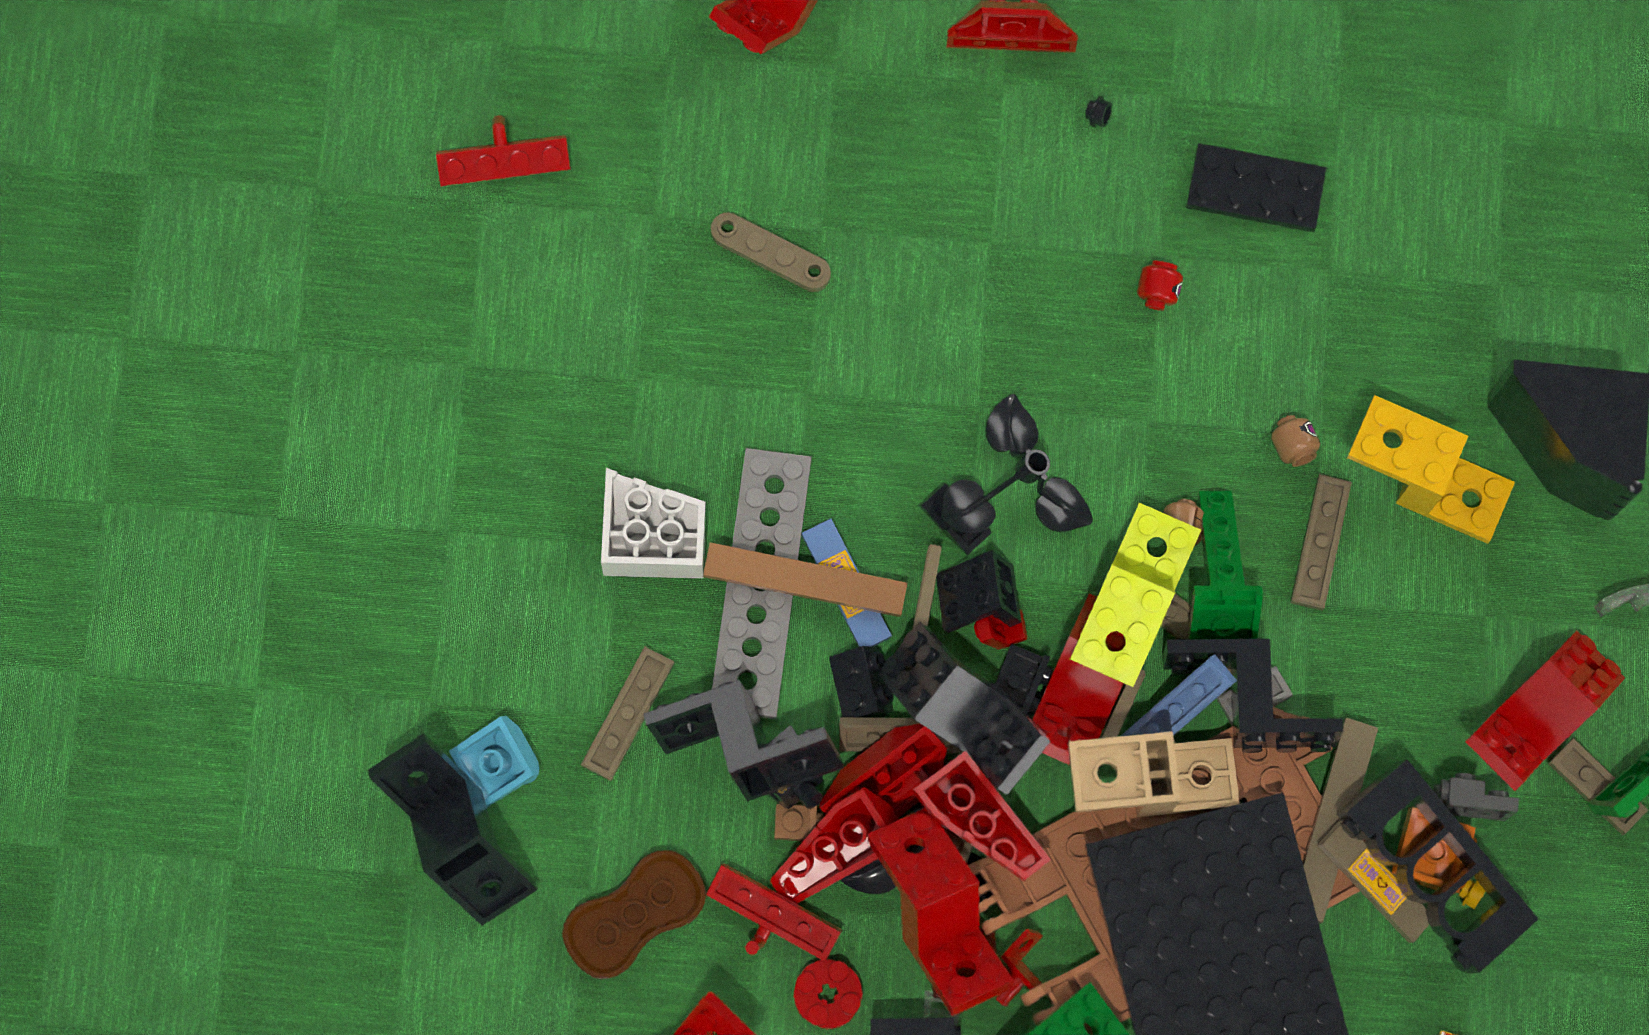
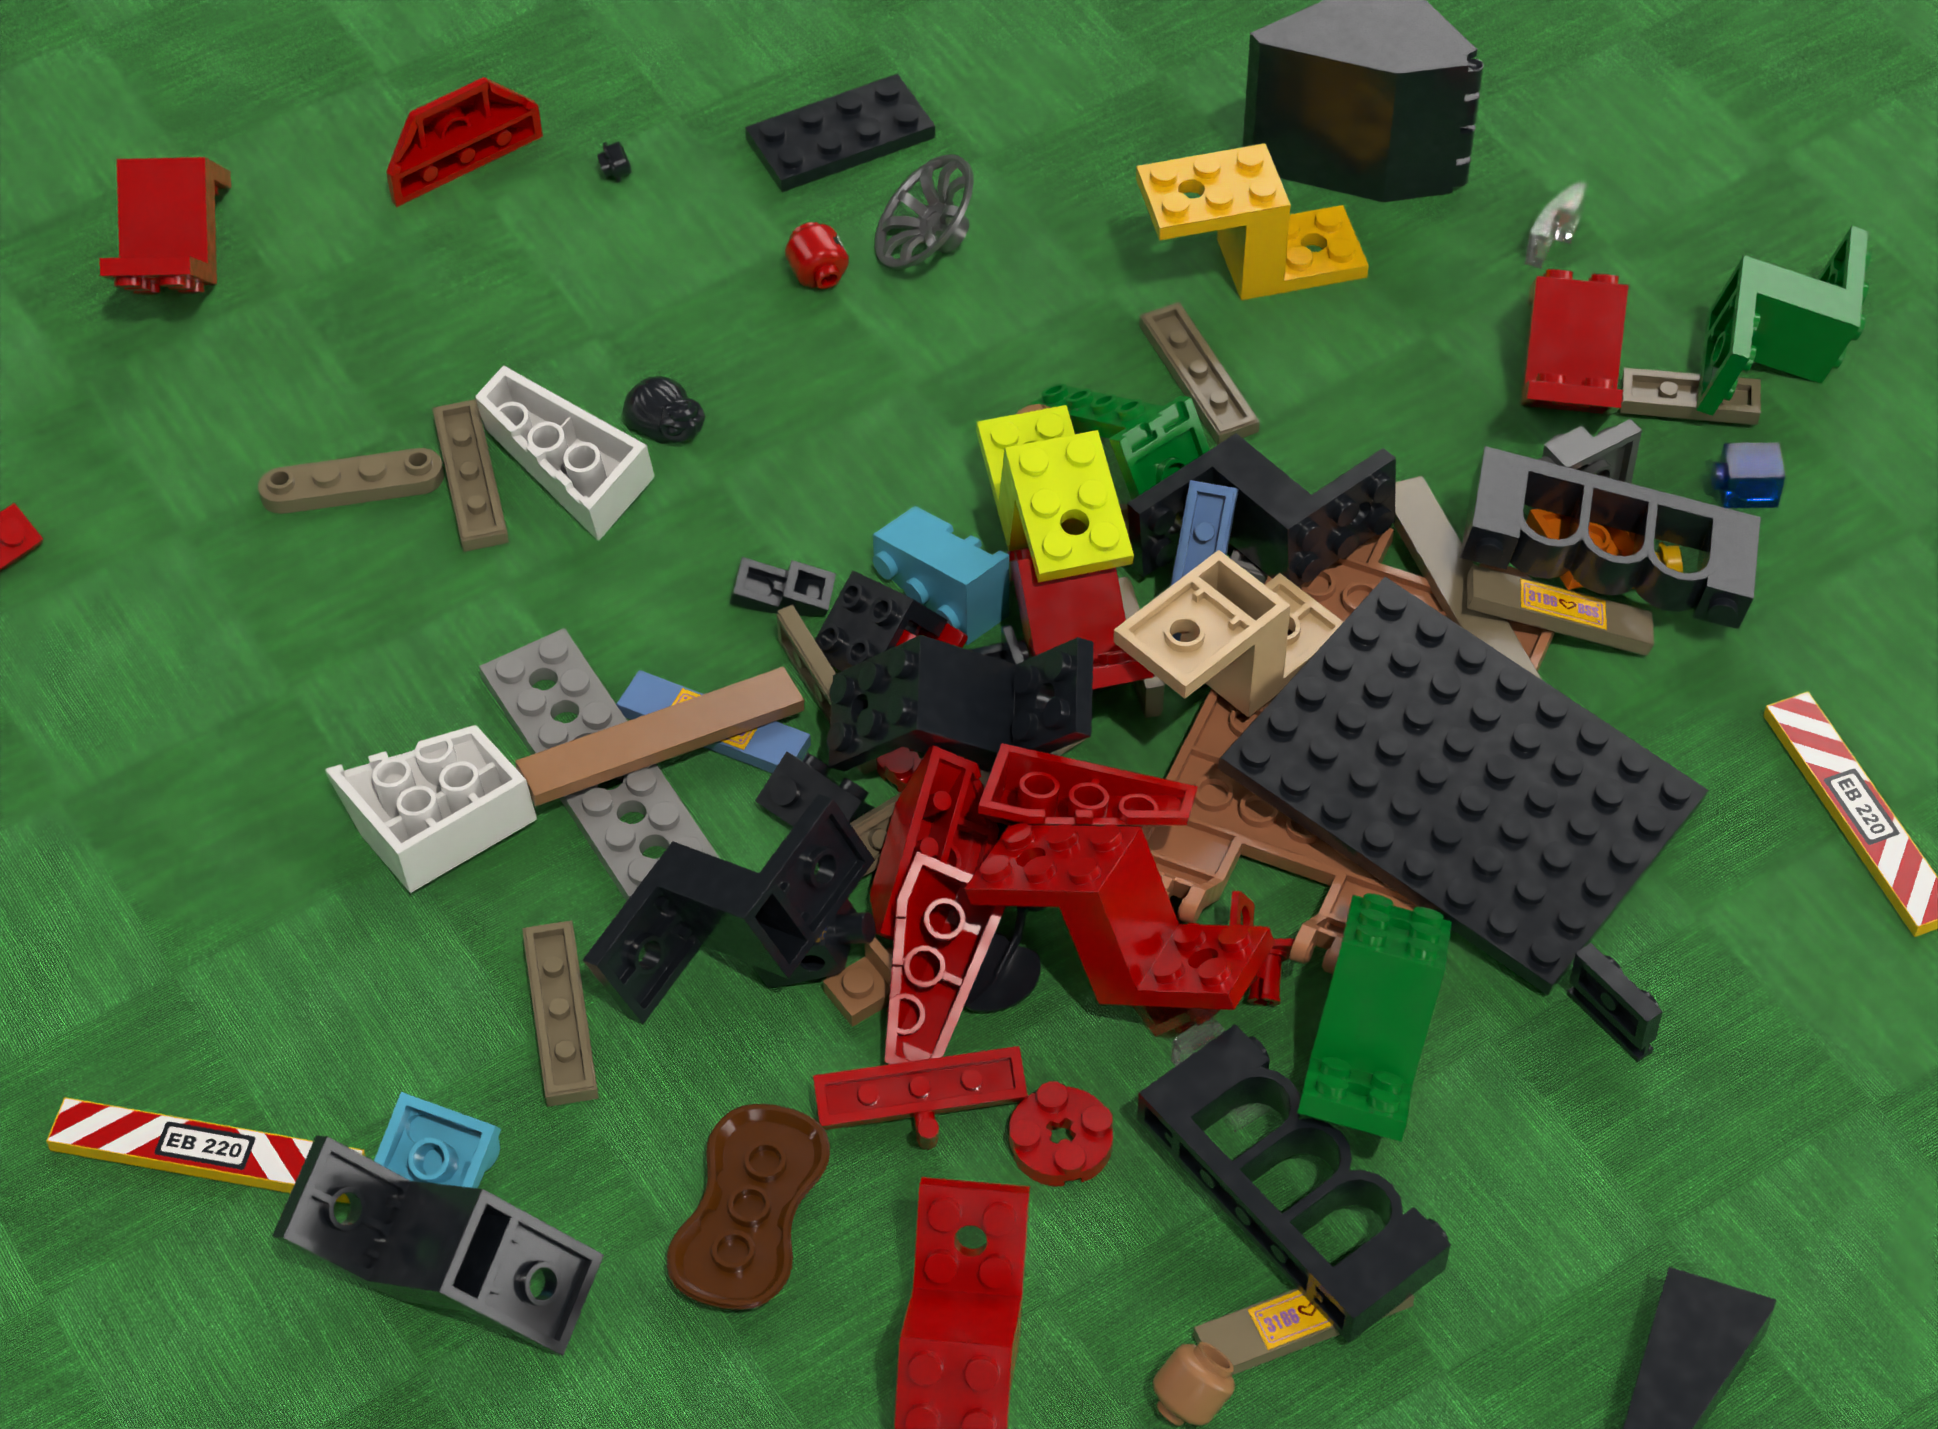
camera: 35 degrees left, 25 degrees down
black plant [941,394,1093,534] -> none
medium nougat head [1271,415,1320,467] -> none
none -> tile [46,1097,366,1204]
none -> dark tan tile [432,399,509,552]
none -> white wedge [475,365,655,541]
none -> black hair [622,376,706,444]
none -> medium azure wedge [872,506,1009,645]
none -> flat silver wheel [875,154,974,270]
none -> clear blue brick [1711,442,1786,508]

